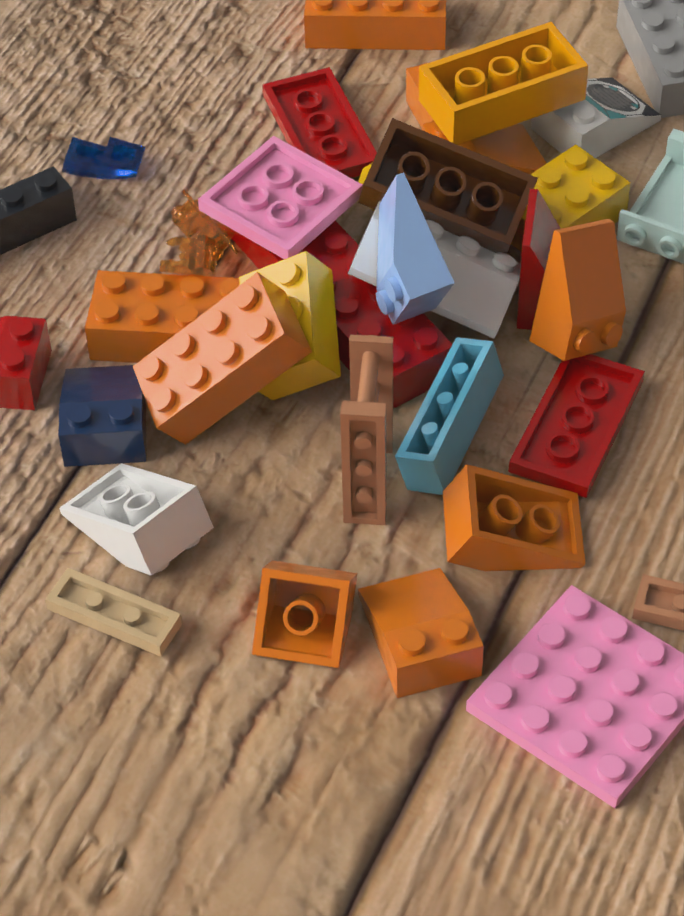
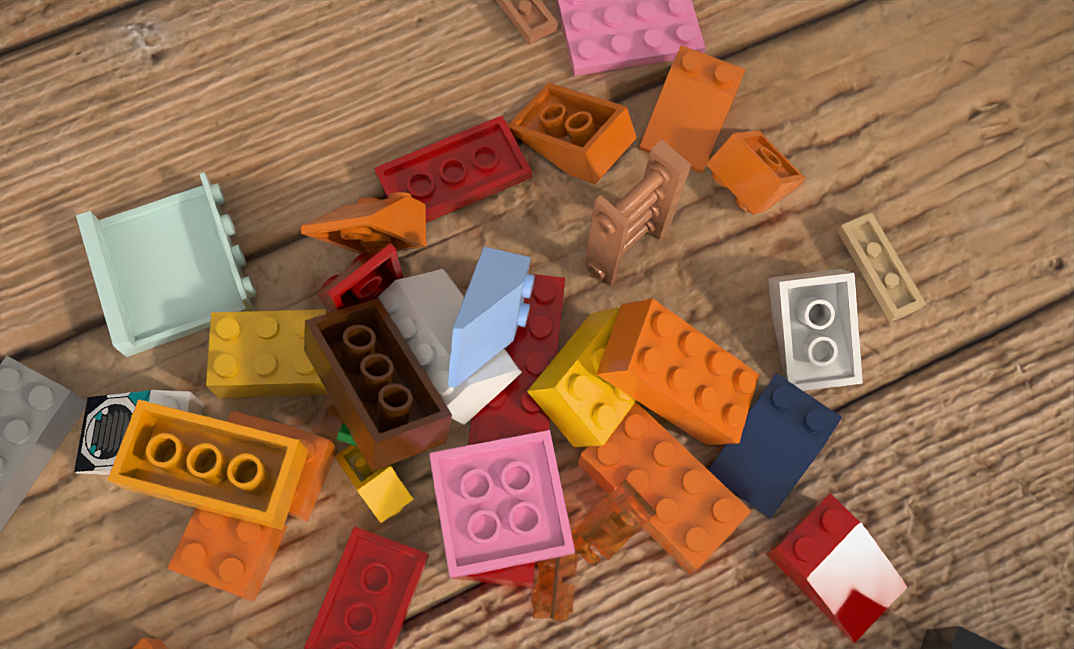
camera: 145 degrees left, 20 degrees up
medium azure brick [395,337,504,495] -> none

